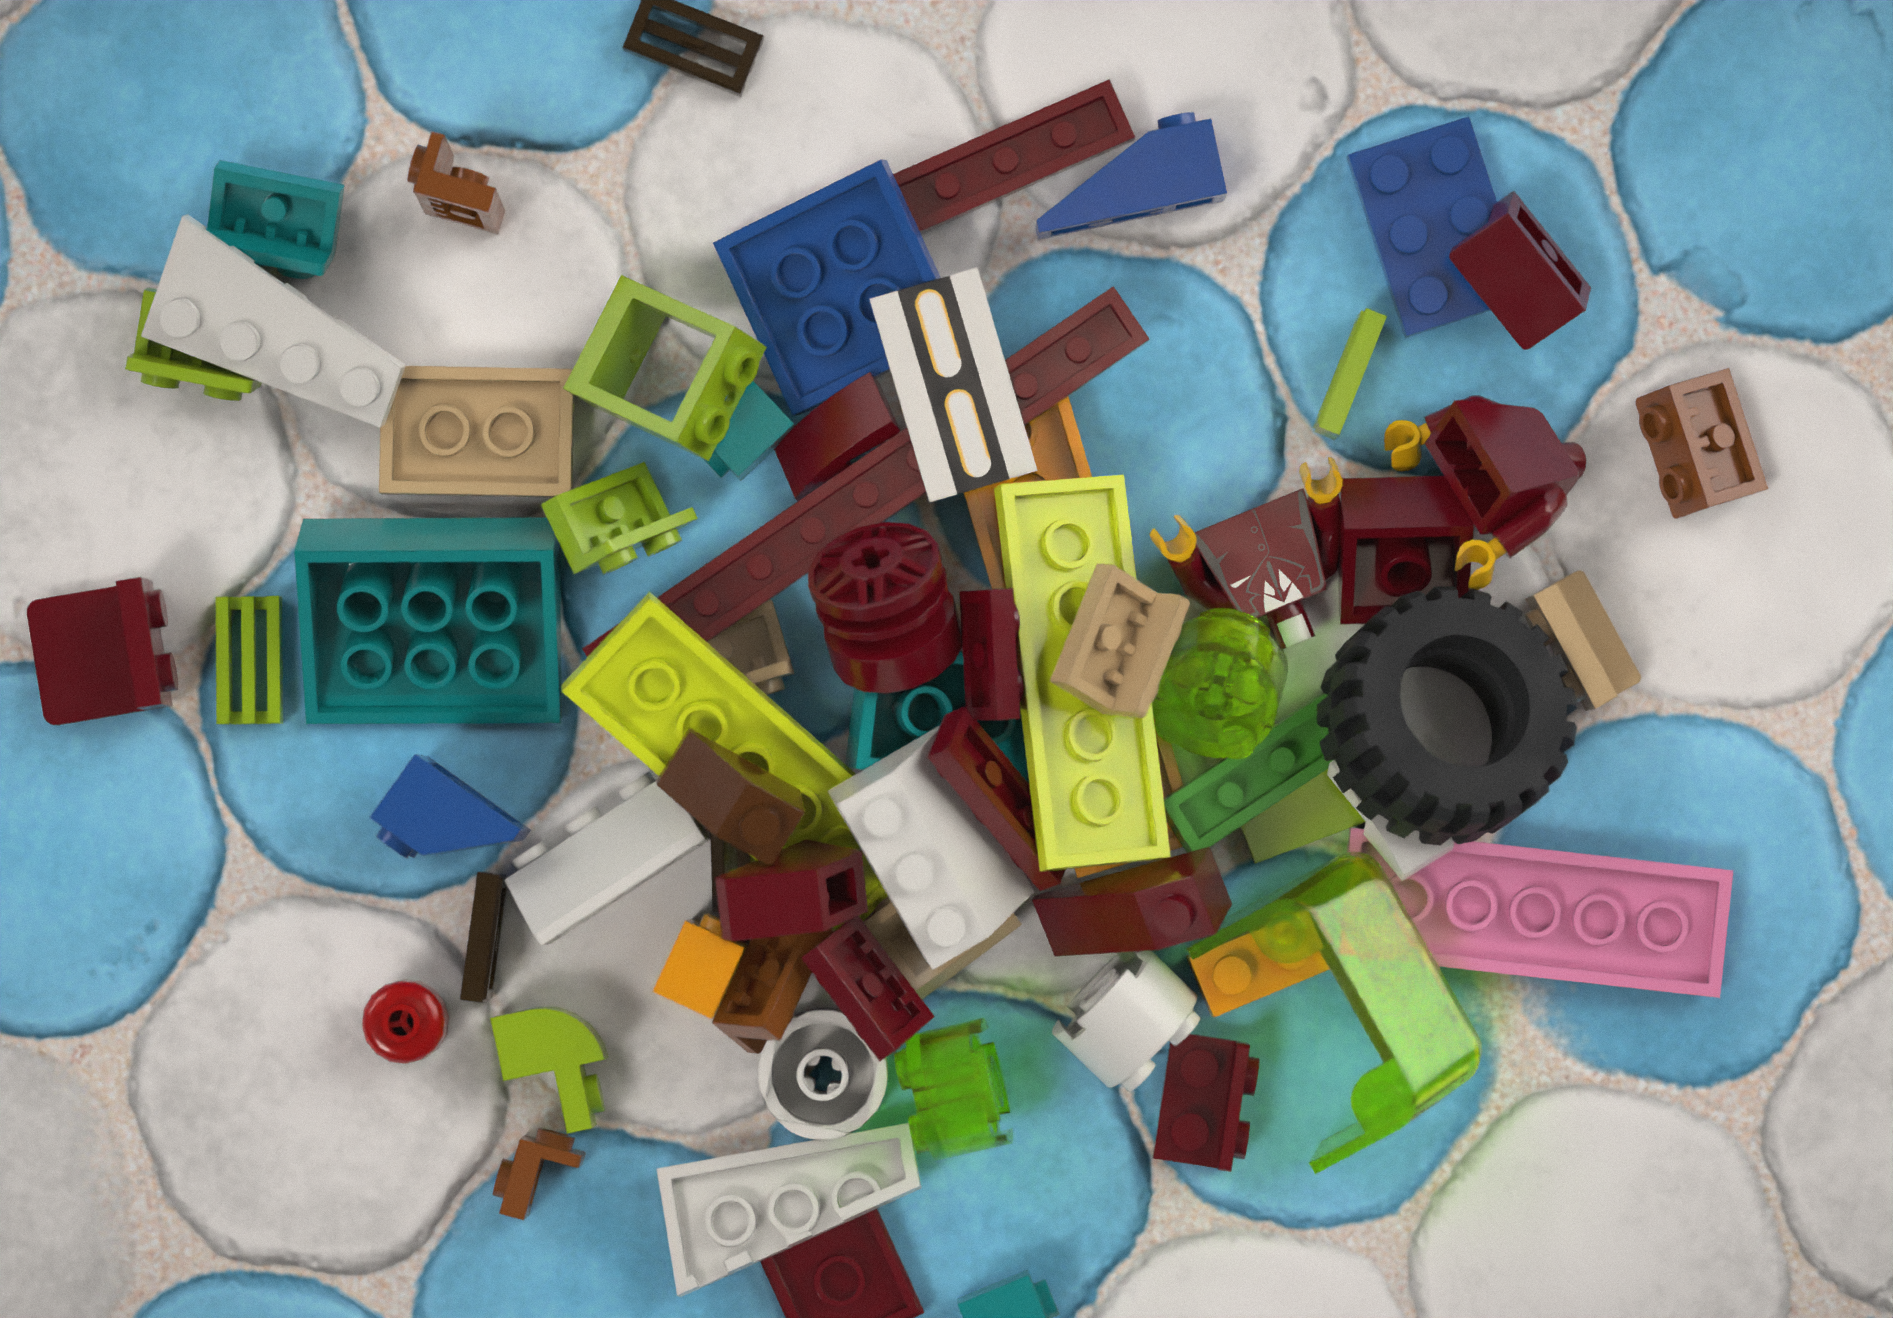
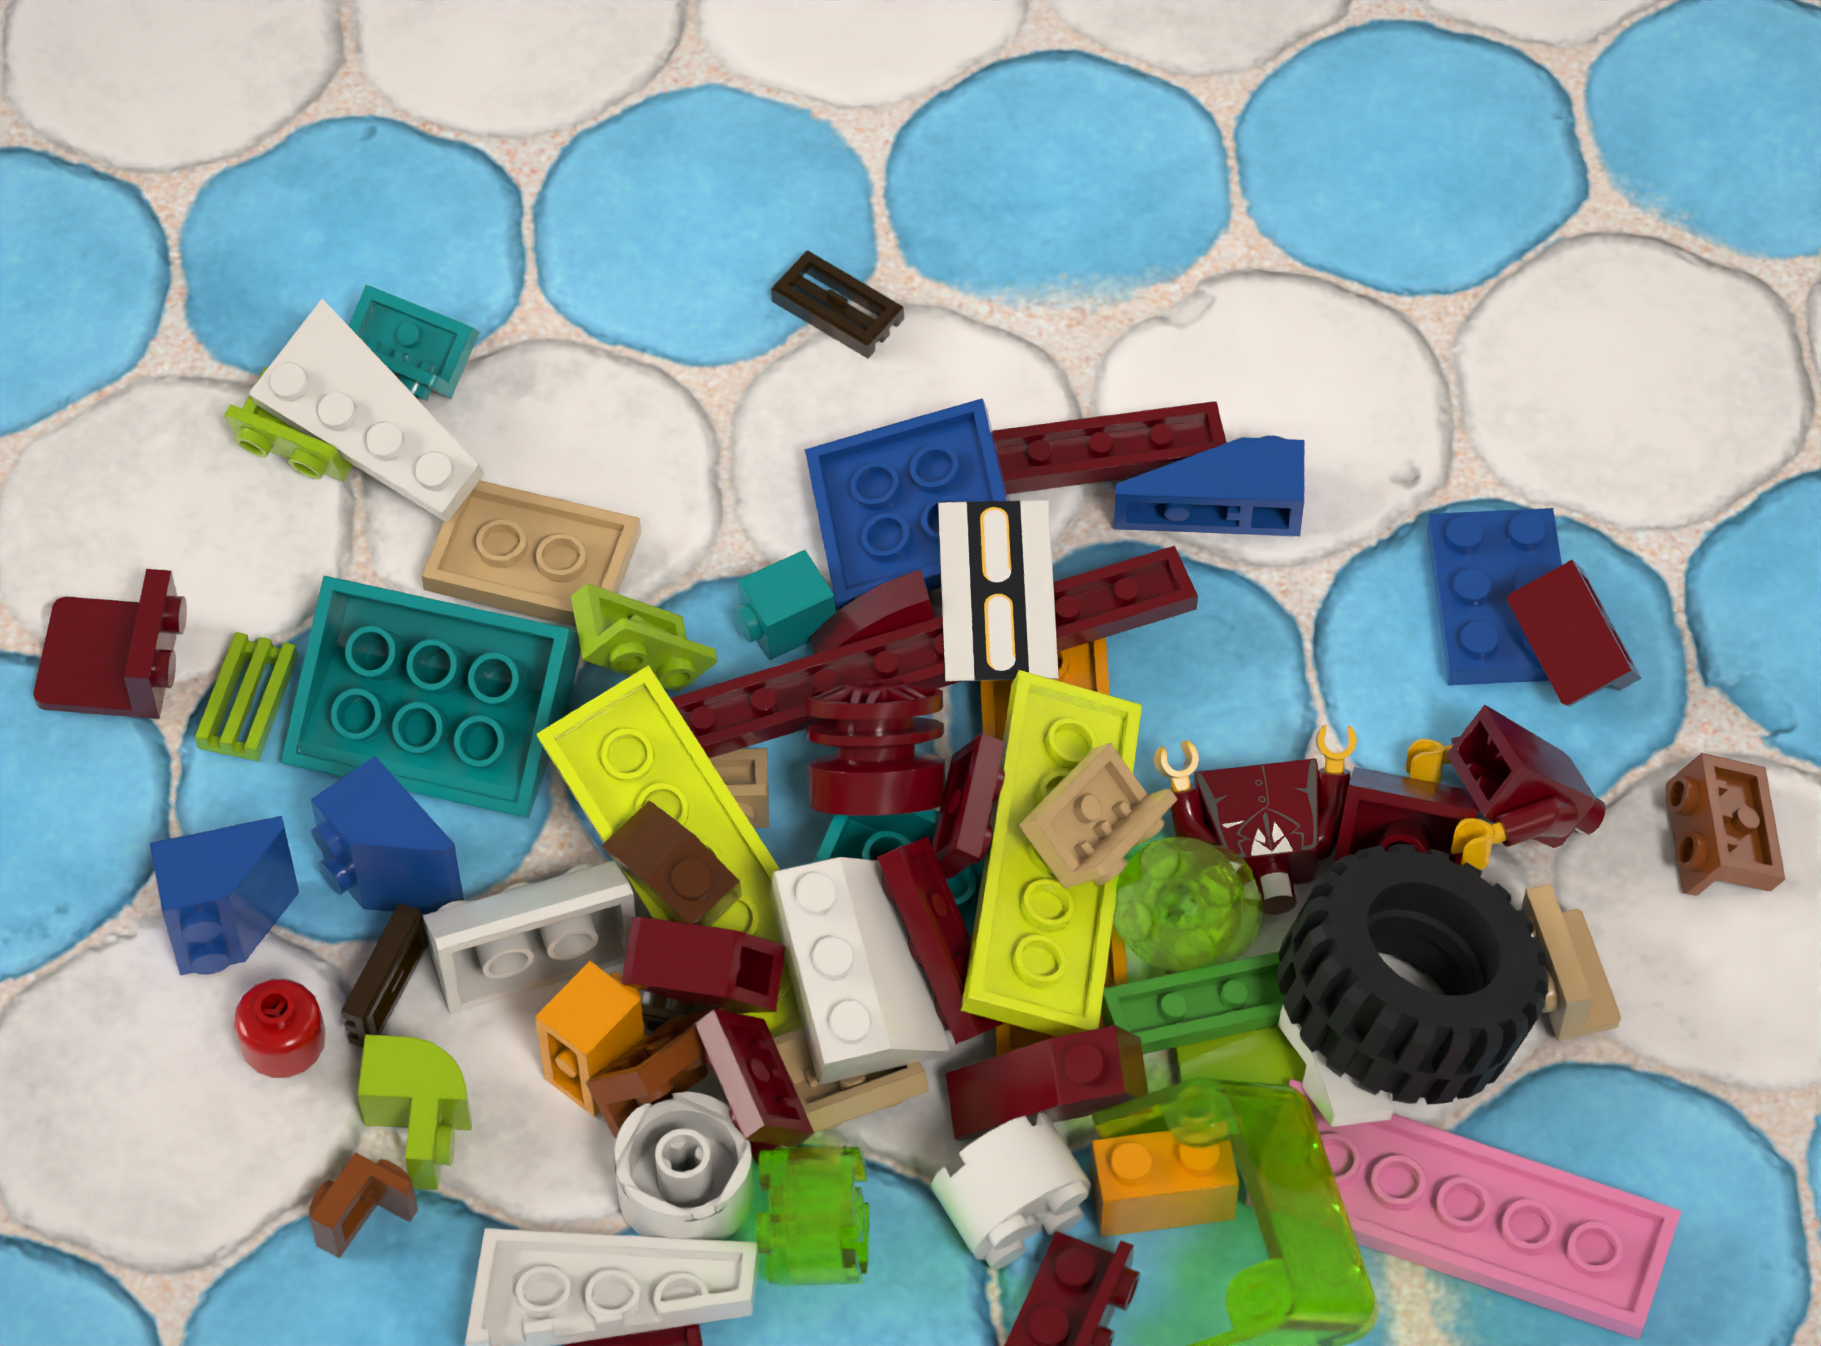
camera: 15 degrees right, 30 degrees down
dark orange bracket [407,131,505,234] -> none
lime window [563,275,767,461] -> none
lime tile [1313,308,1387,440] -> none
none -> blue slope [150,816,299,976]

